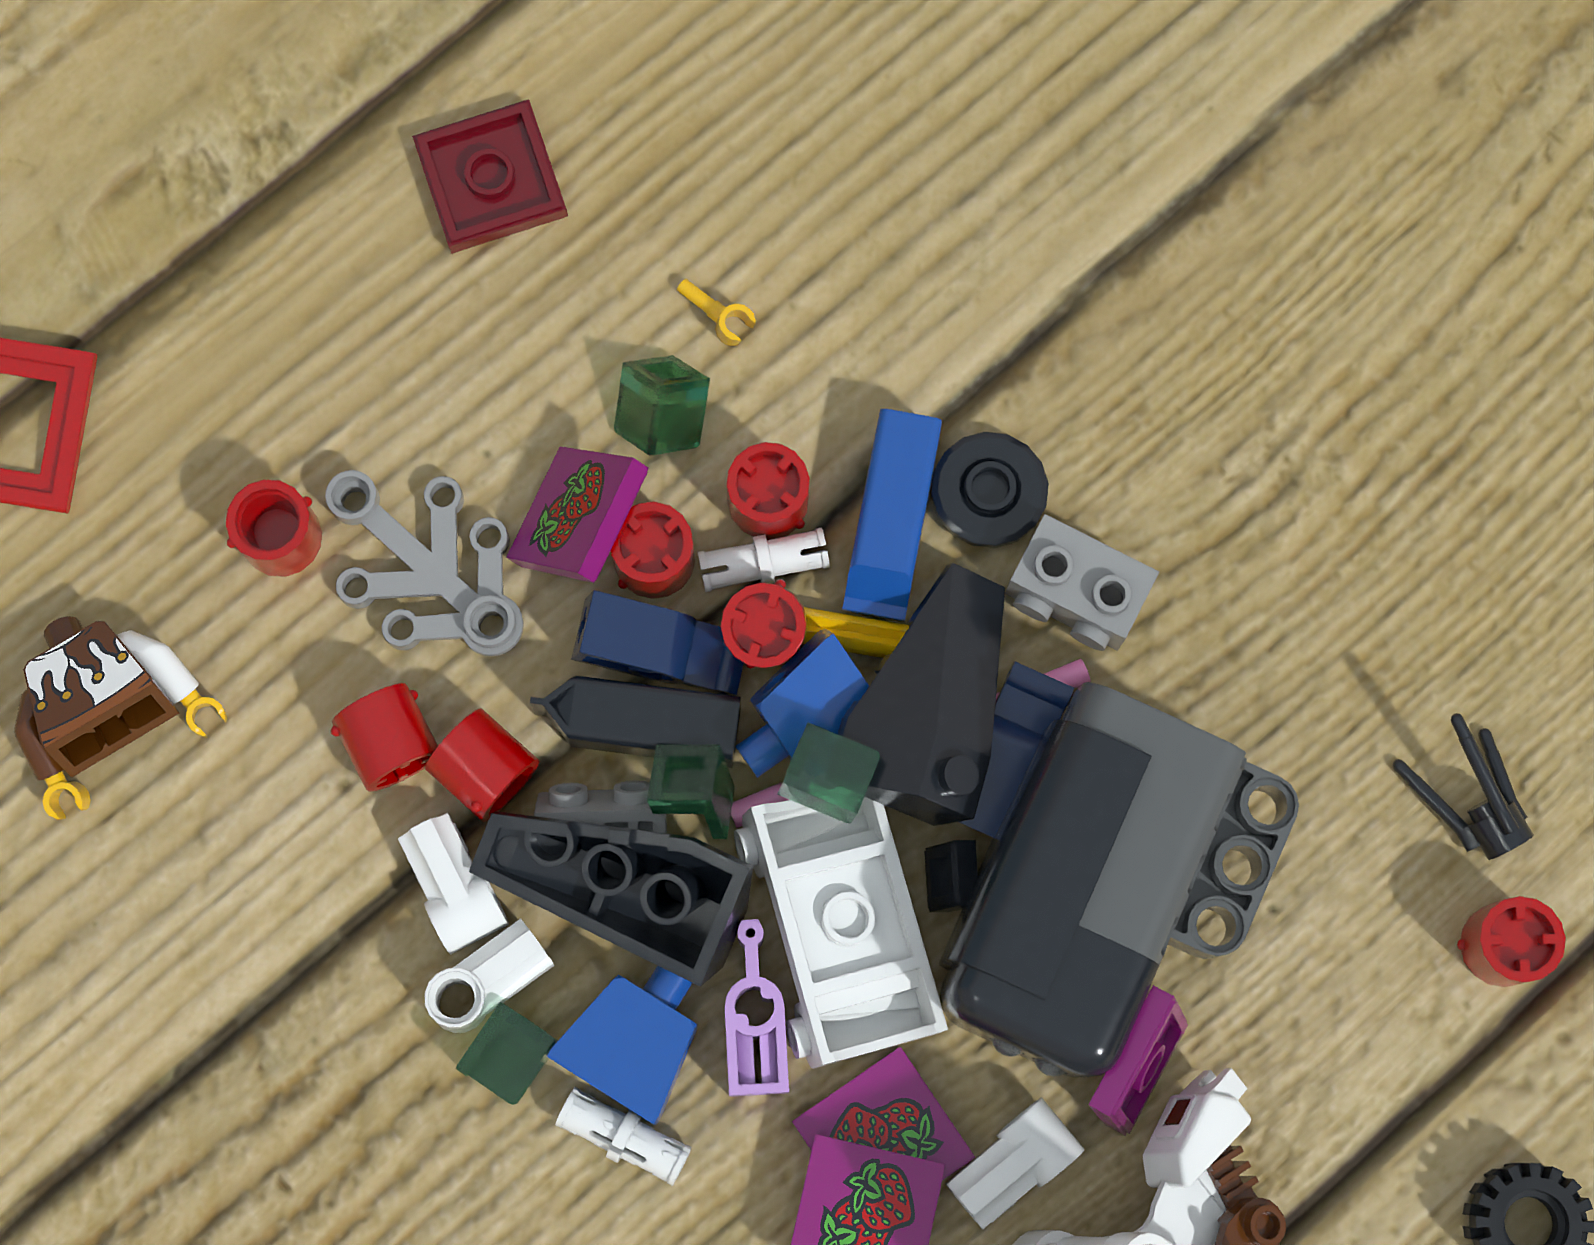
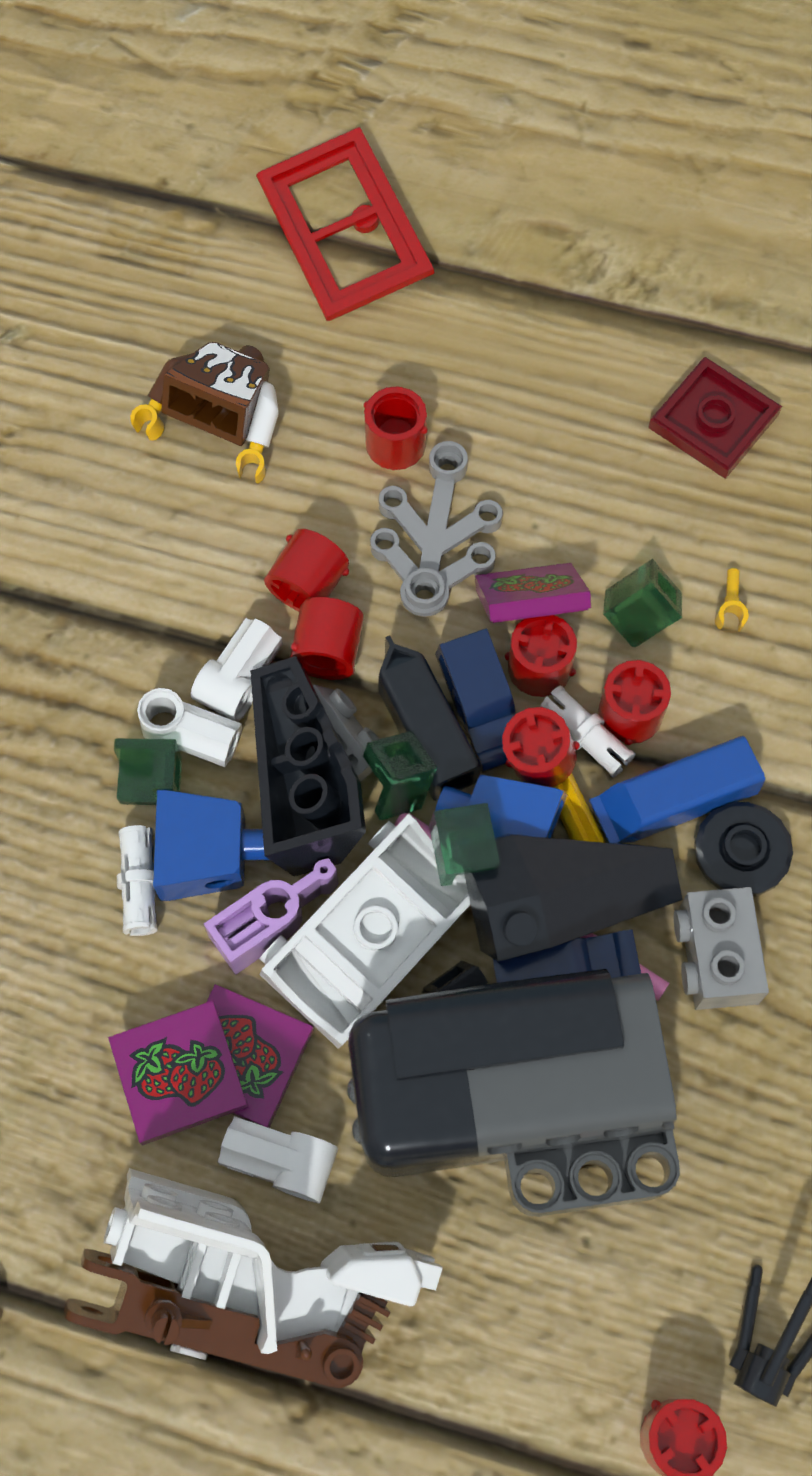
camera: 60 degrees right, 10 degrees down
magenta tile [1088,985,1188,1136] -> none

